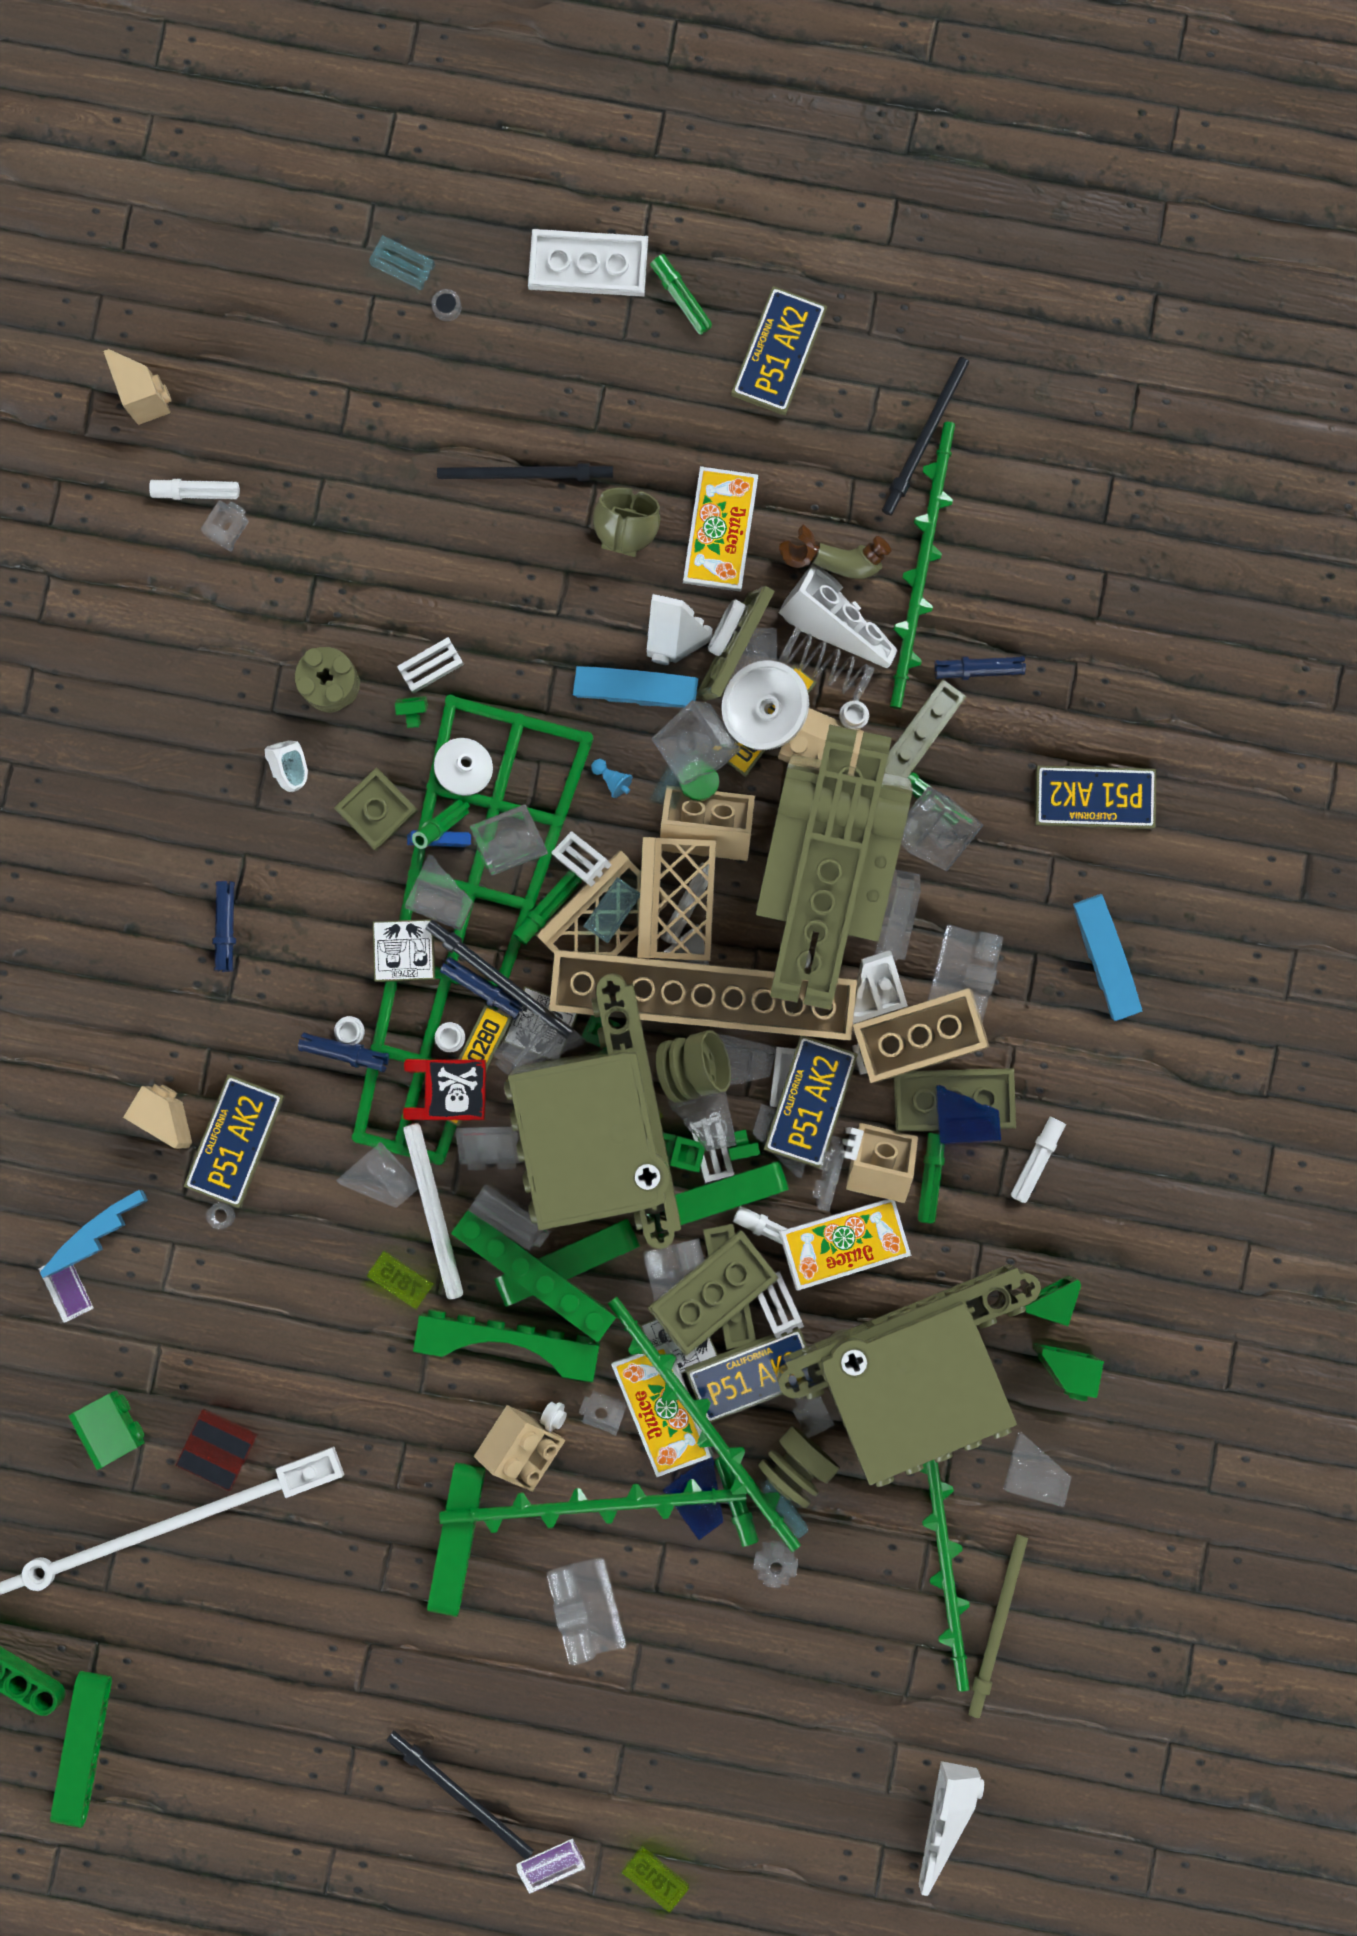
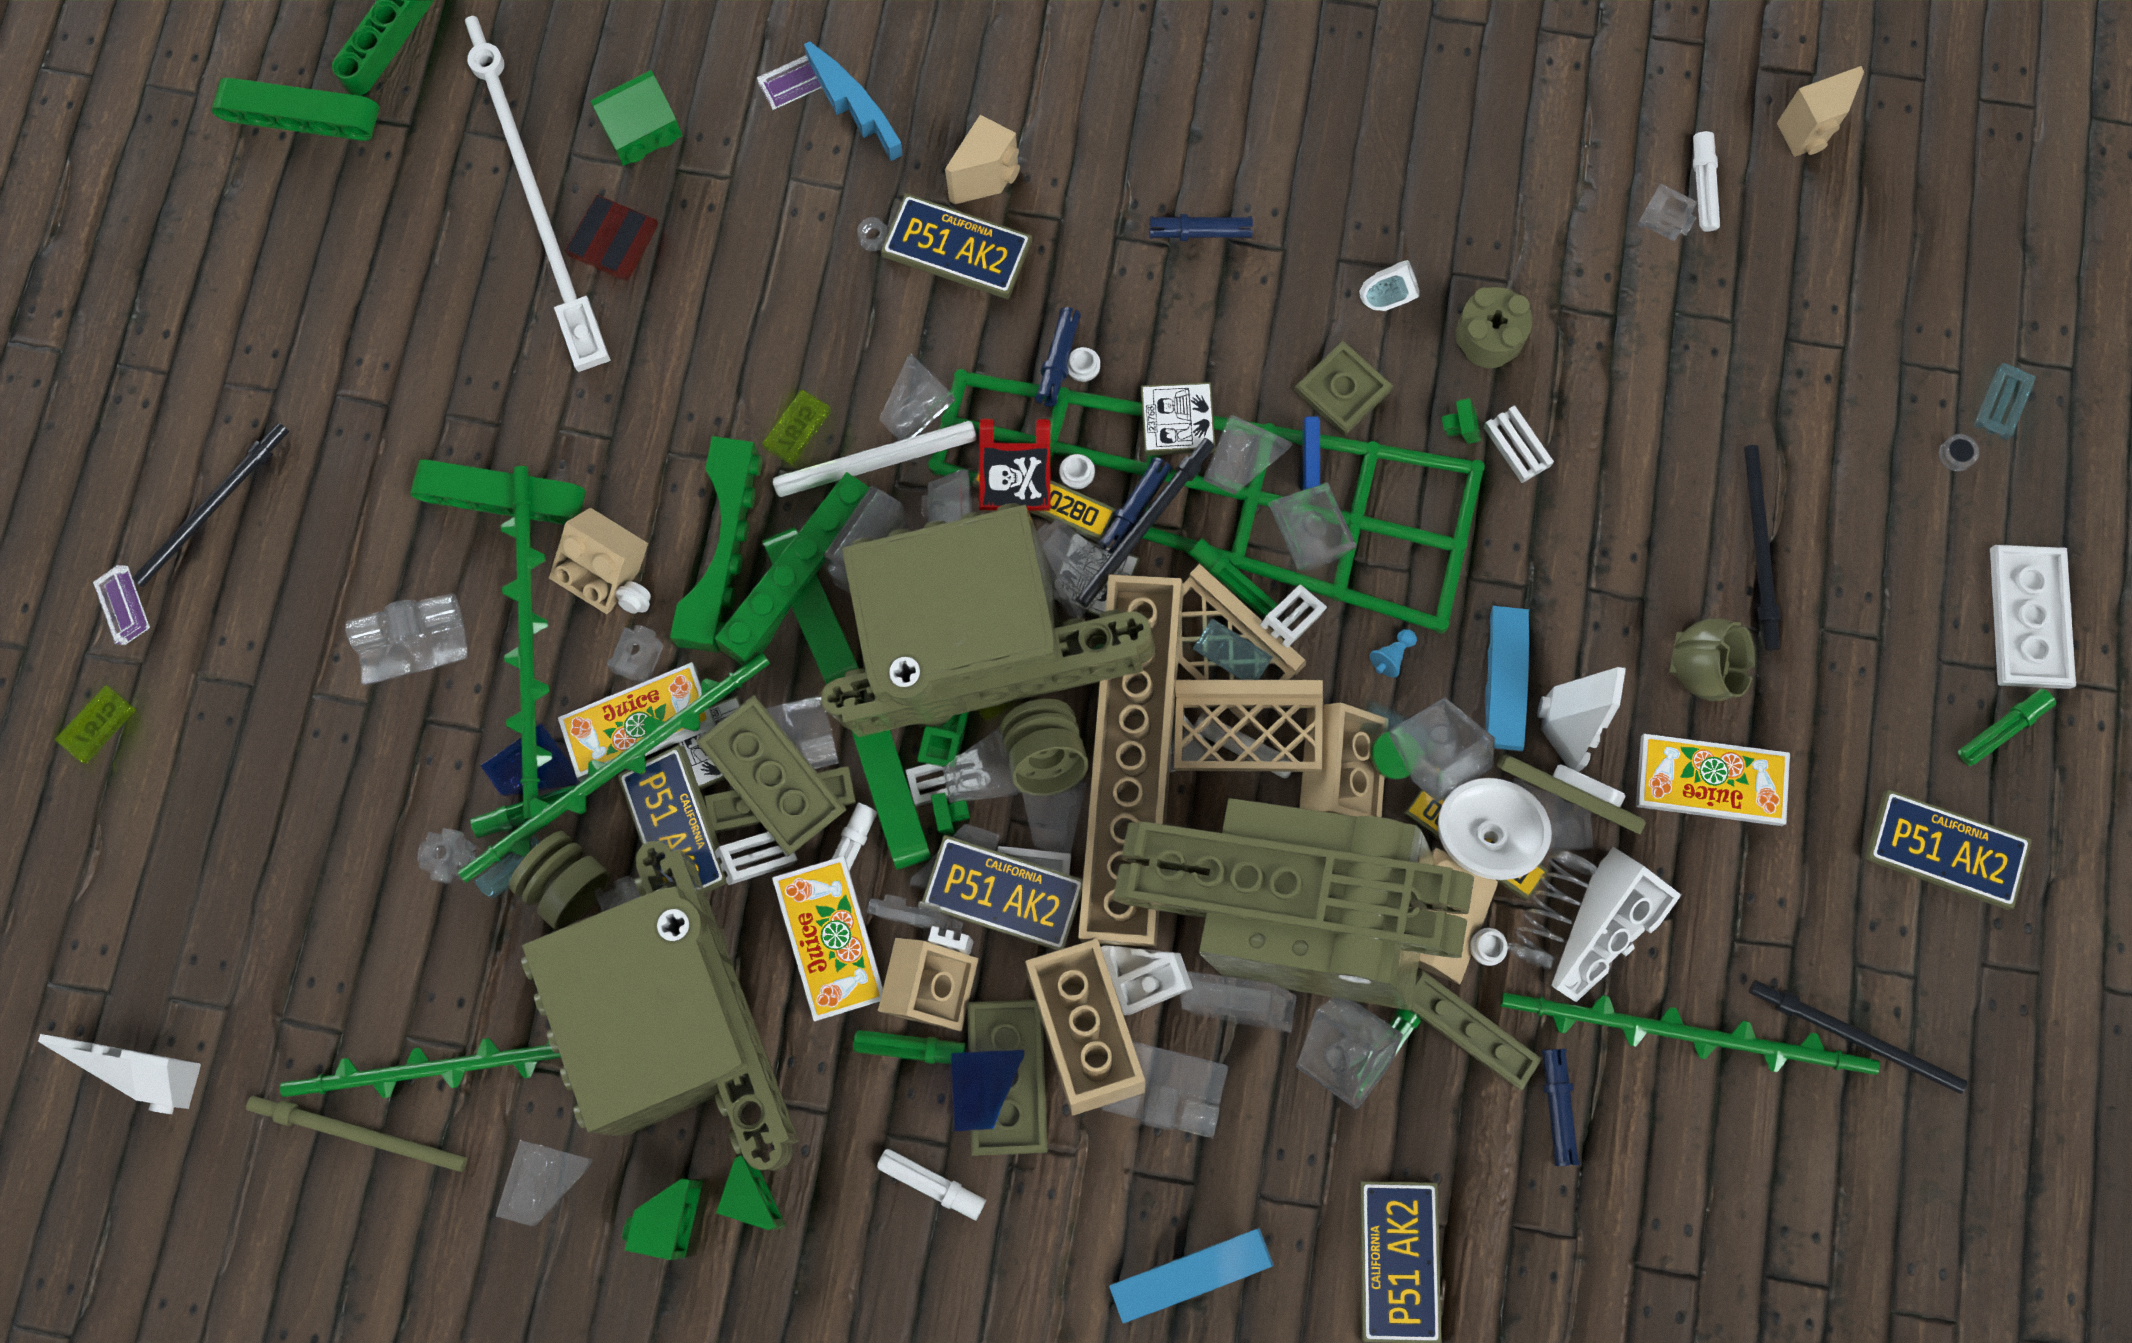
camera: 85 degrees right, 10 degrees down
green axle [412,799,470,849] -> none
white dish [434,738,493,796] -> none
piece [779,524,892,579] -> none

